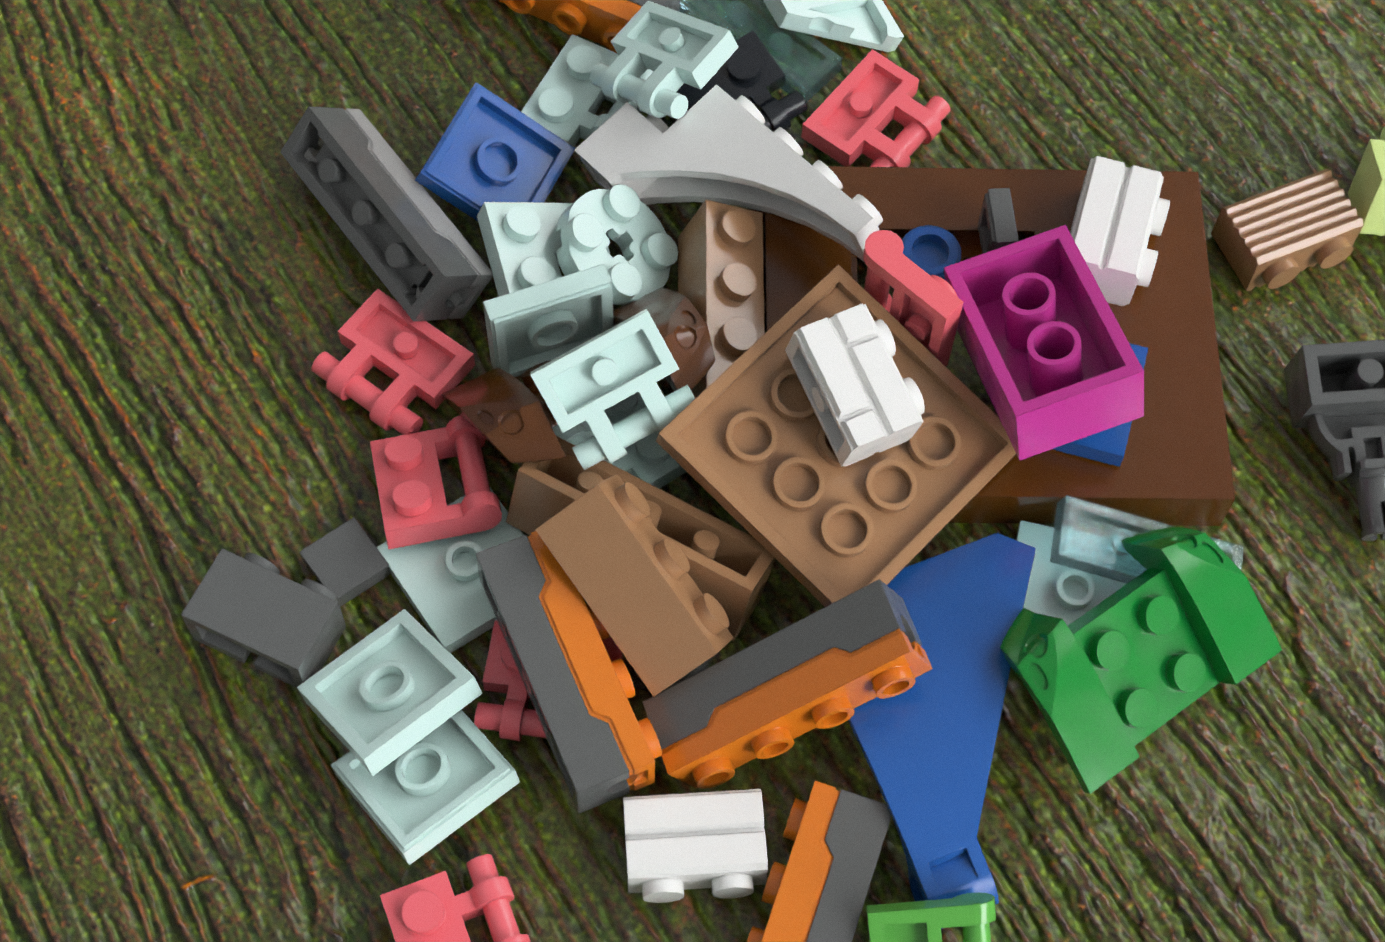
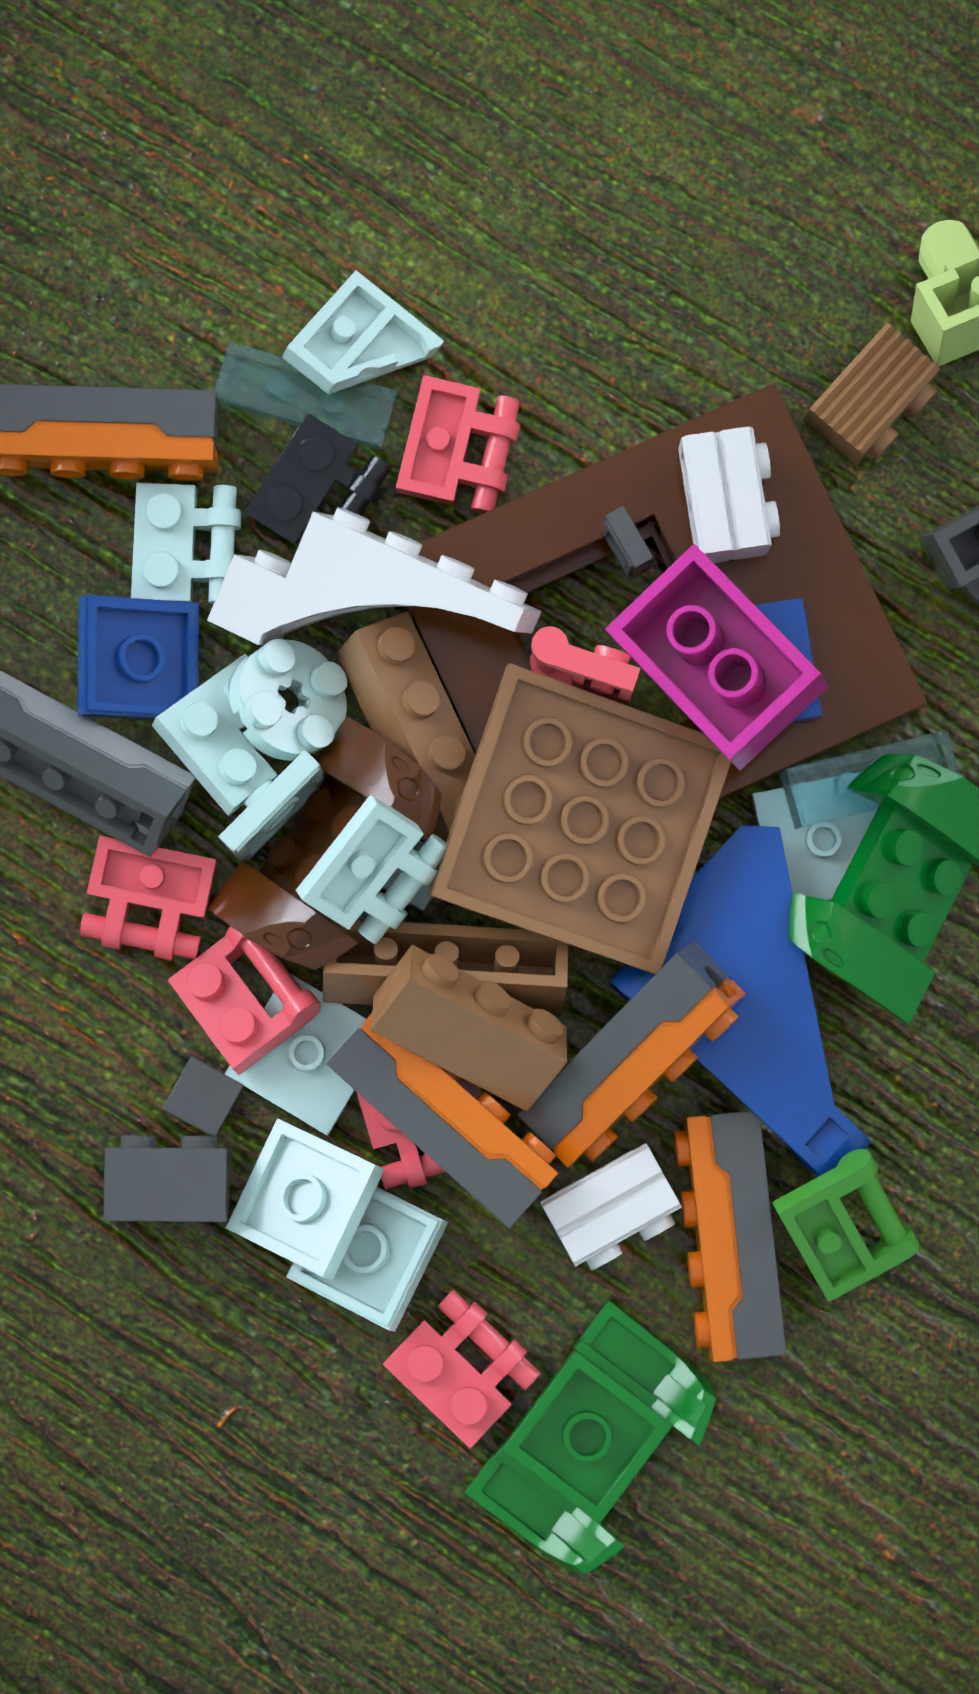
camera: 25 degrees left, 20 degrees up
light aqua plate [590,1,738,119] -> none
white brick [785,303,925,467] -> none
blue tile [902,225,961,280] -> none

